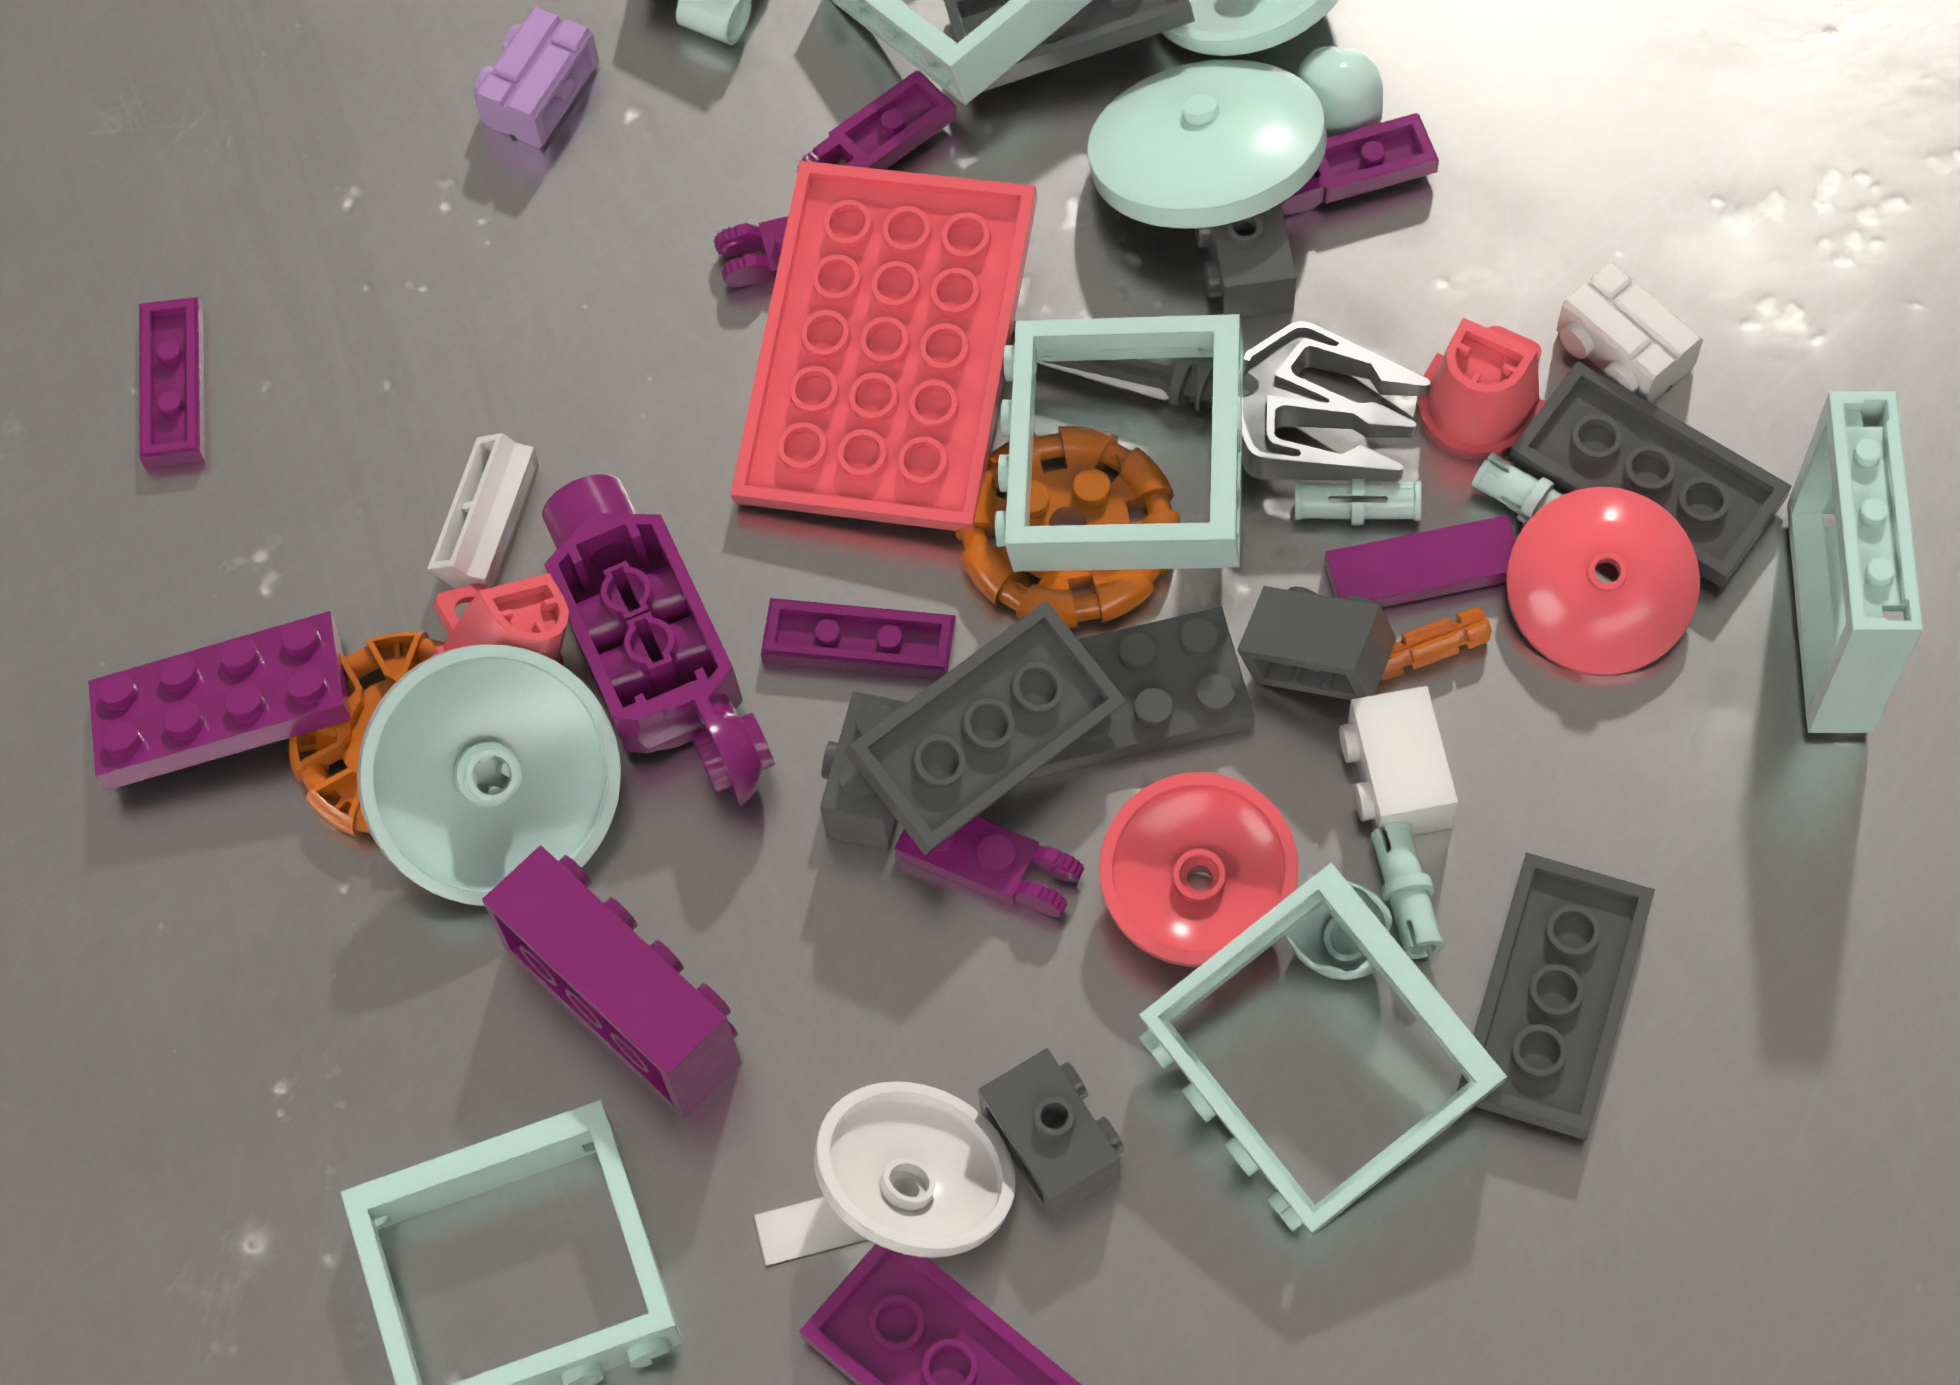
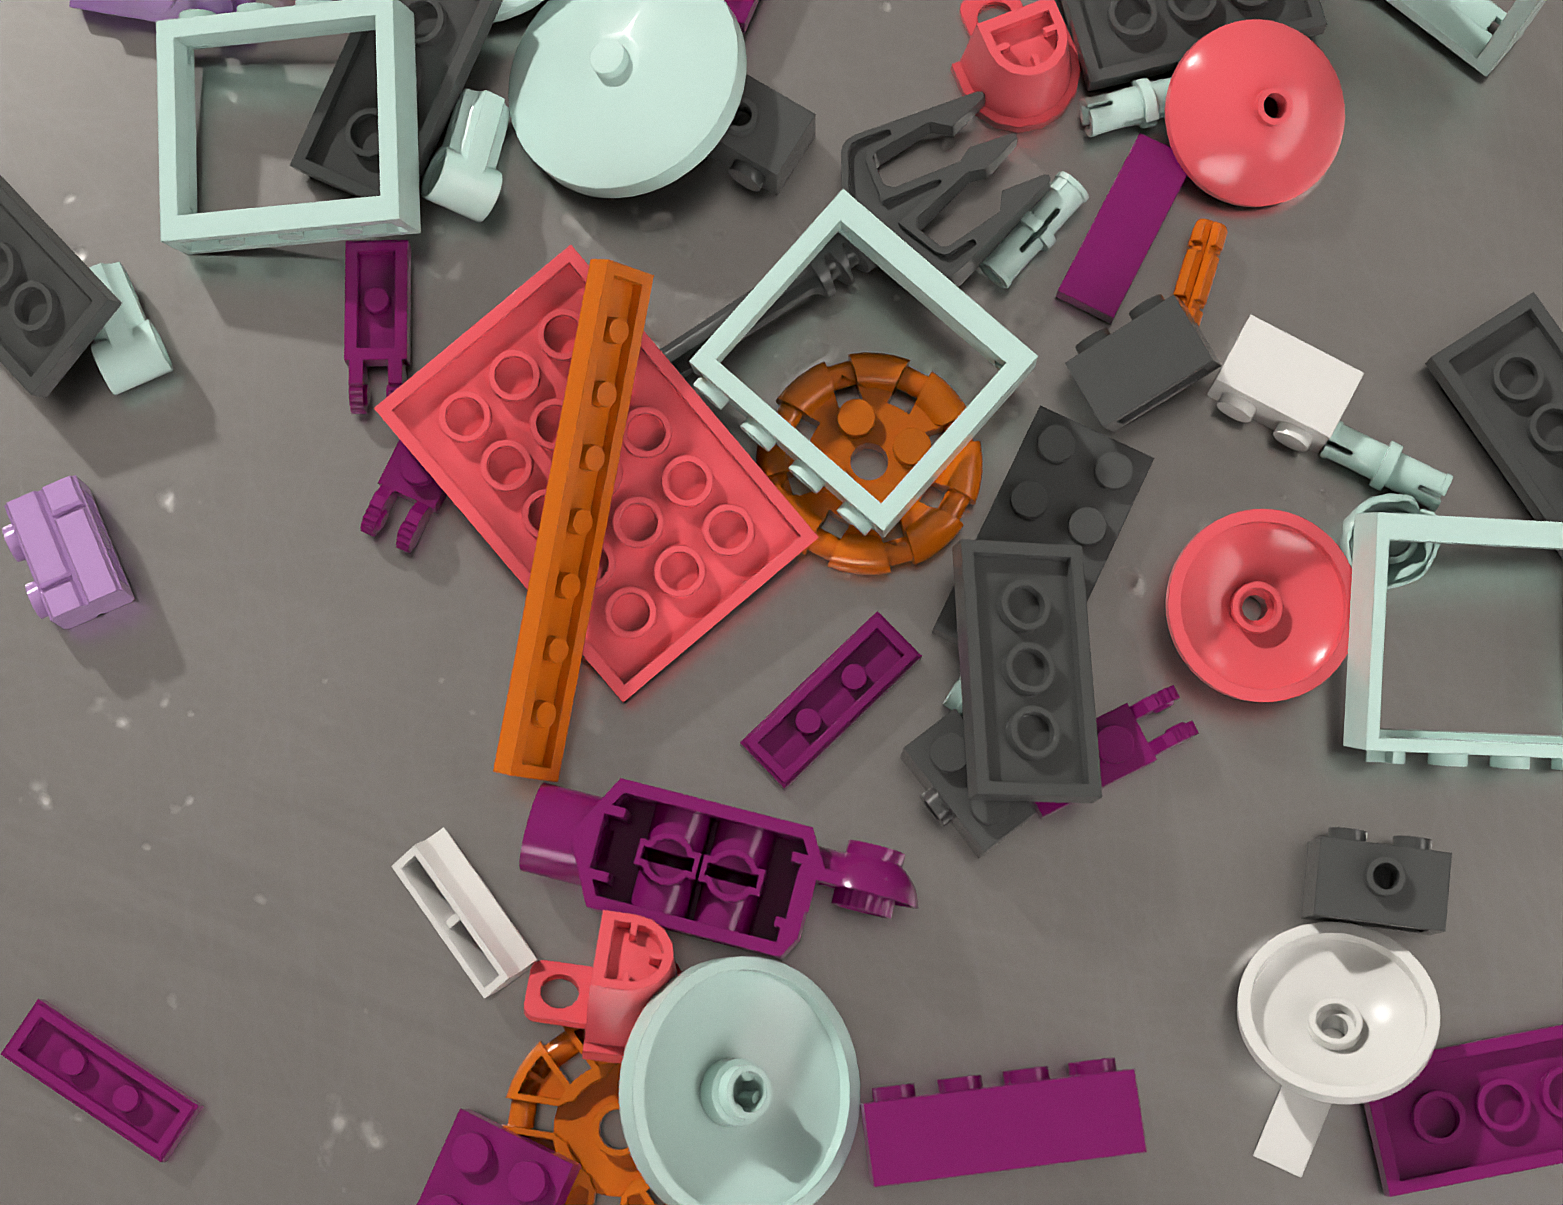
camera: 55 degrees left, 15 degrees up
none -> light aqua piece [421,89,510,222]
none -> orange plate [493,259,654,782]

